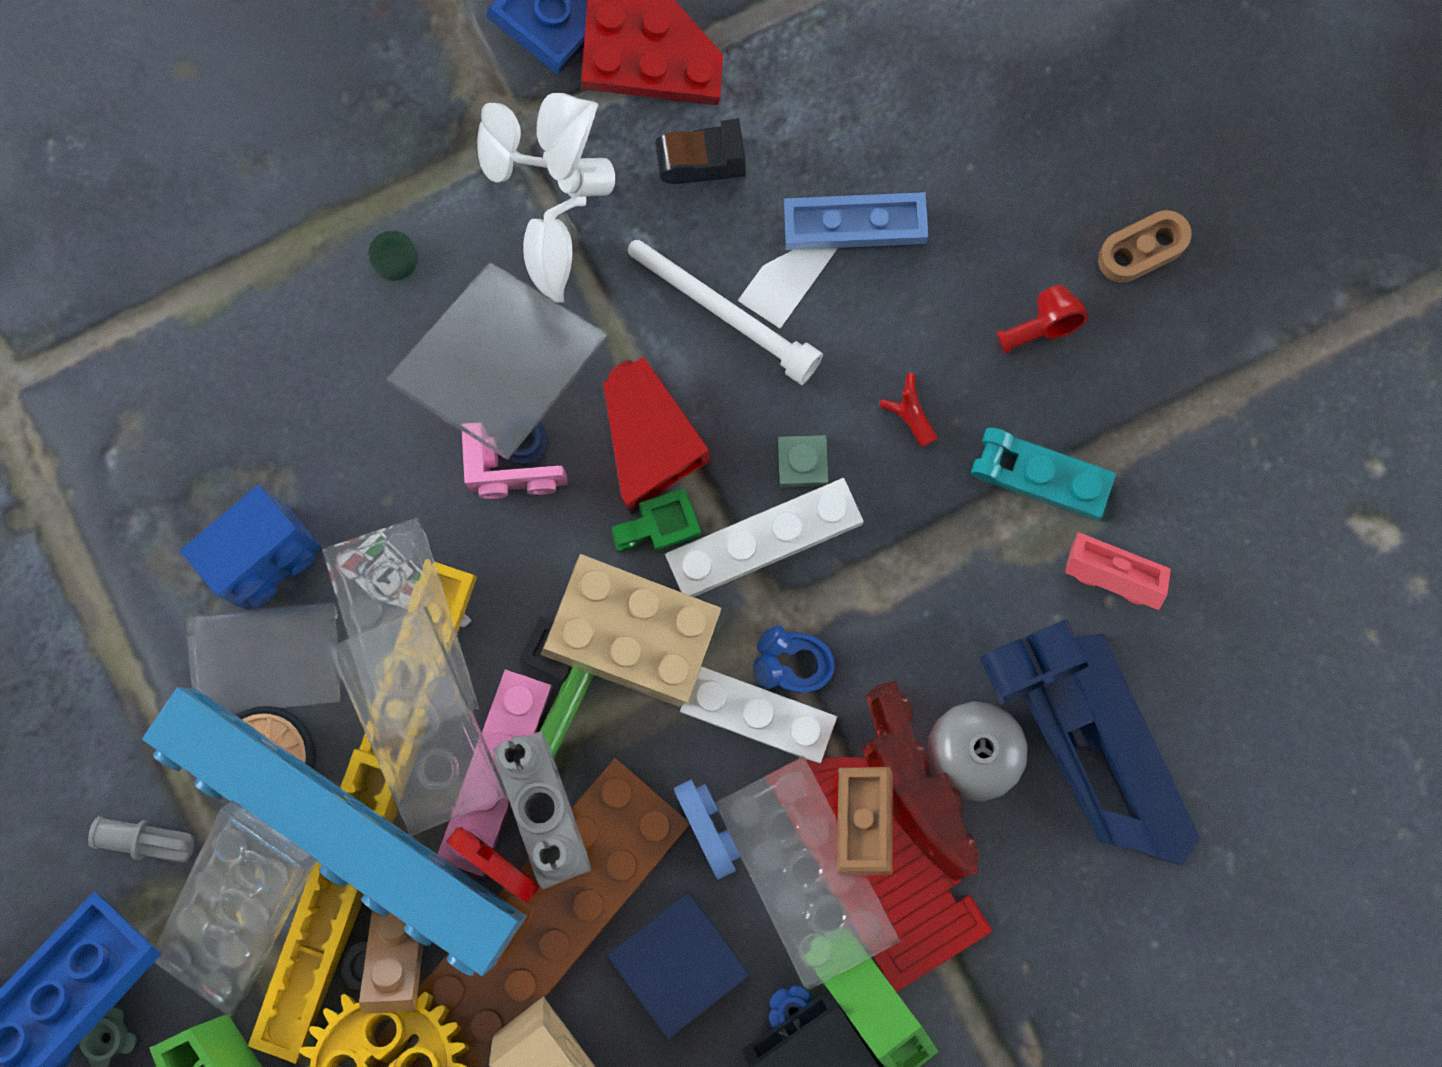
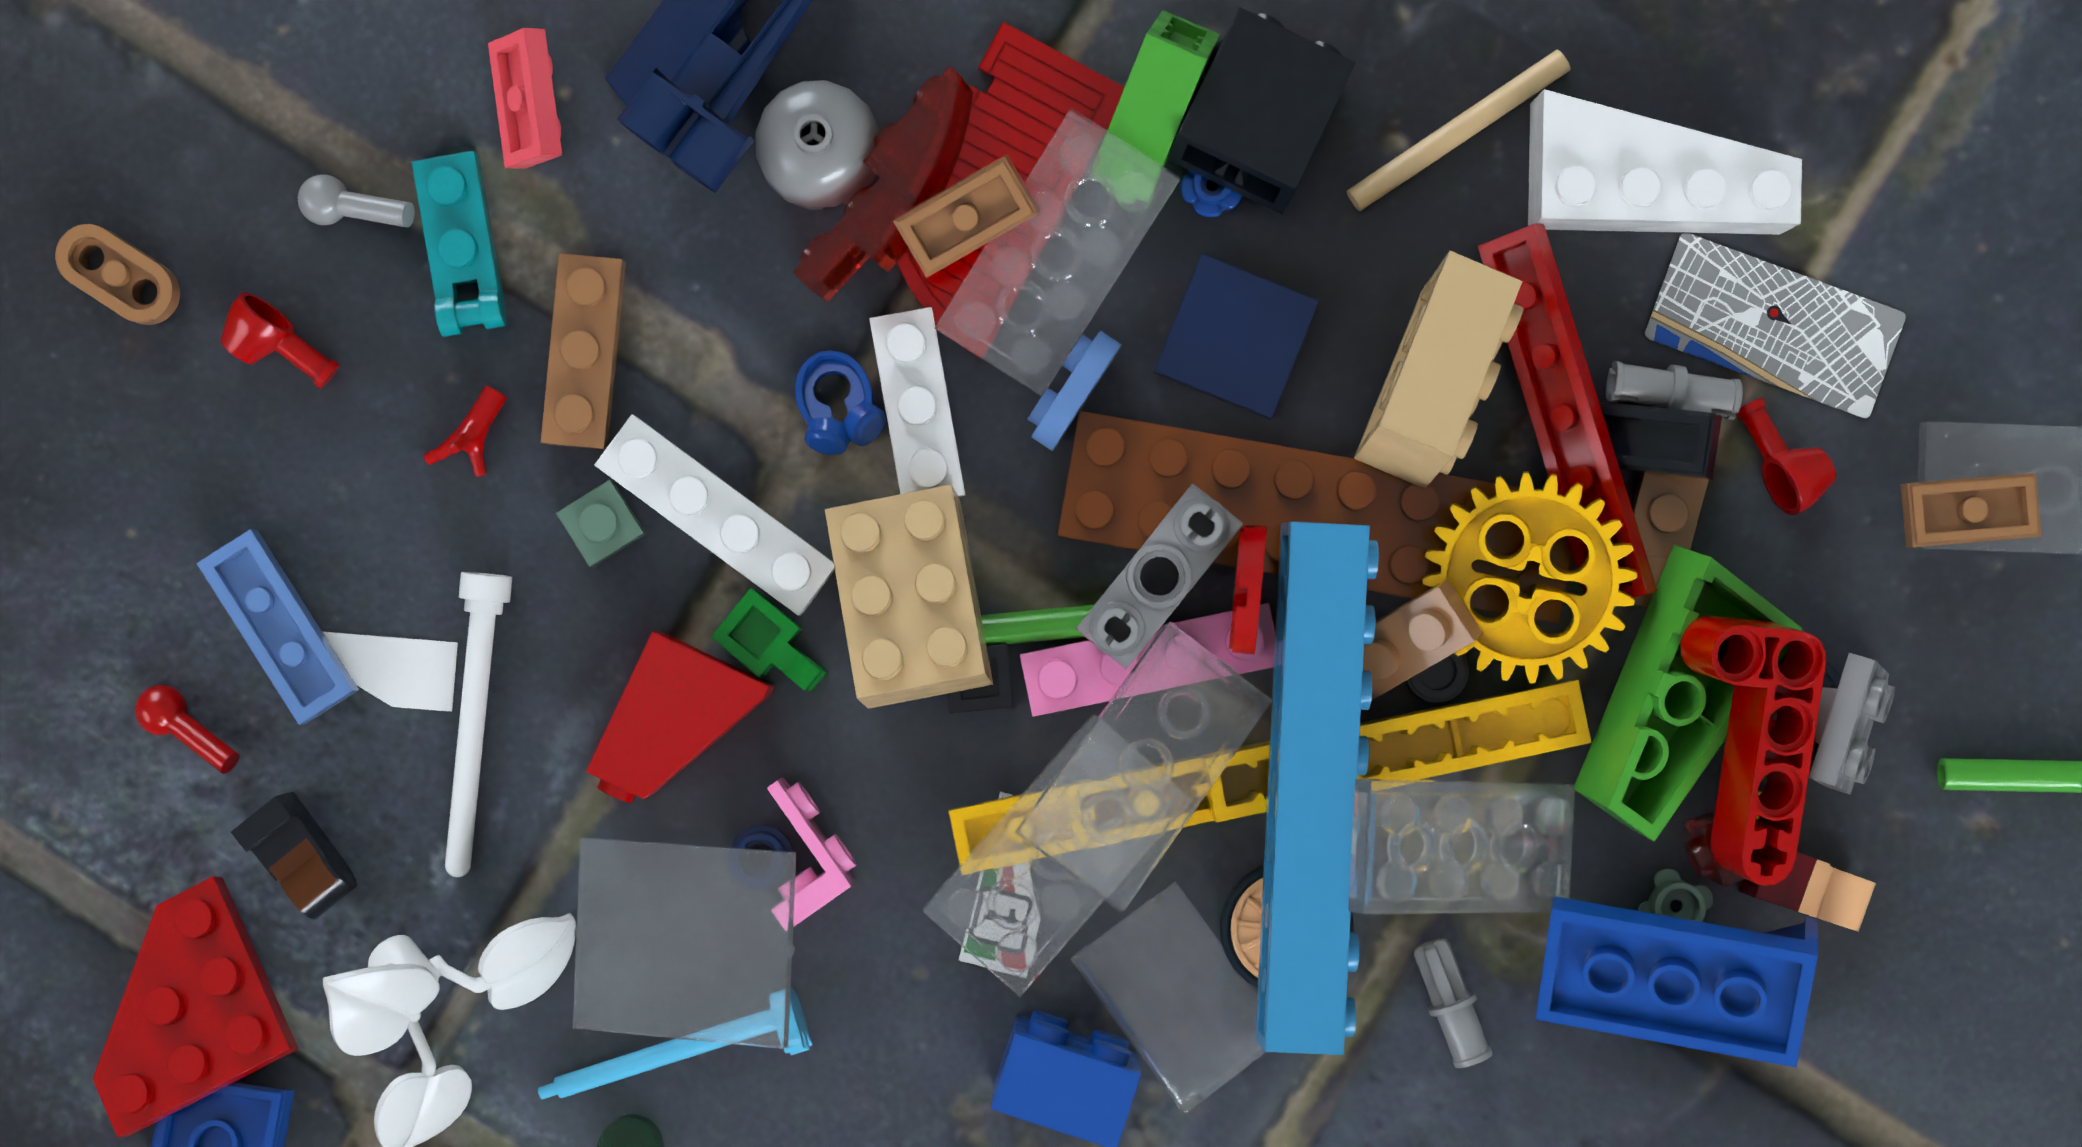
camera: 120 degrees left, 10 degrees up
none -> red bar [135,685,240,774]
none -> light grey bar [298,174,415,228]
none -> medium azure piece [538,987,813,1100]
none -> medium nougat plate [540,253,626,450]

